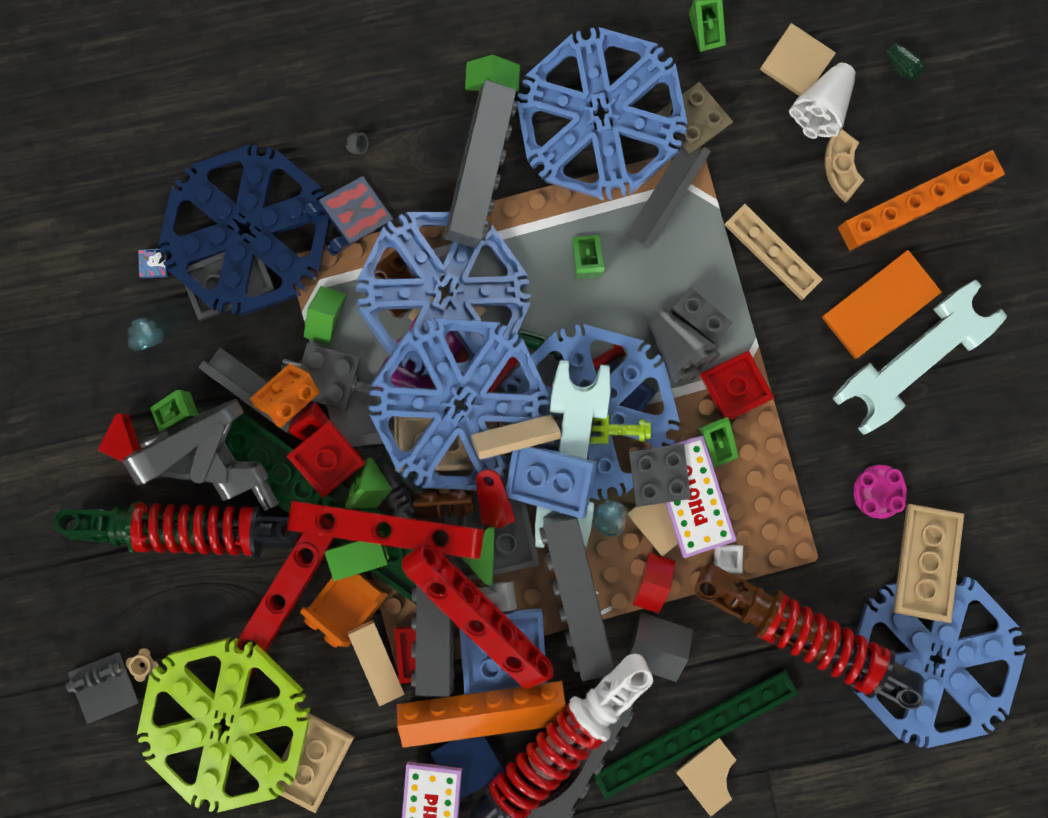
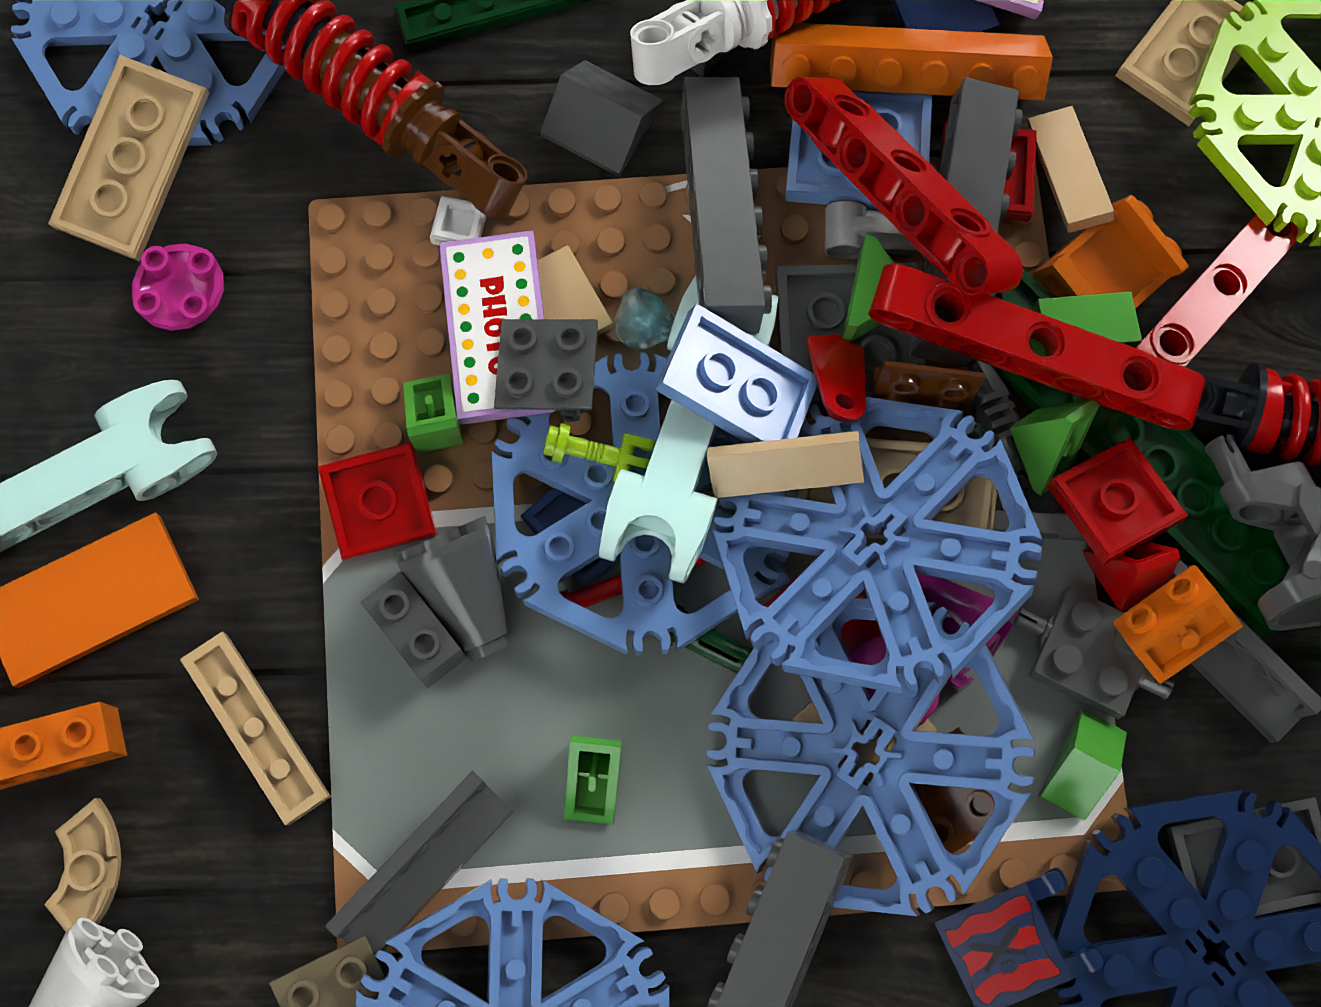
camera: 175 degrees left, 10 degrees down
red slope [632,552,675,613] -> none

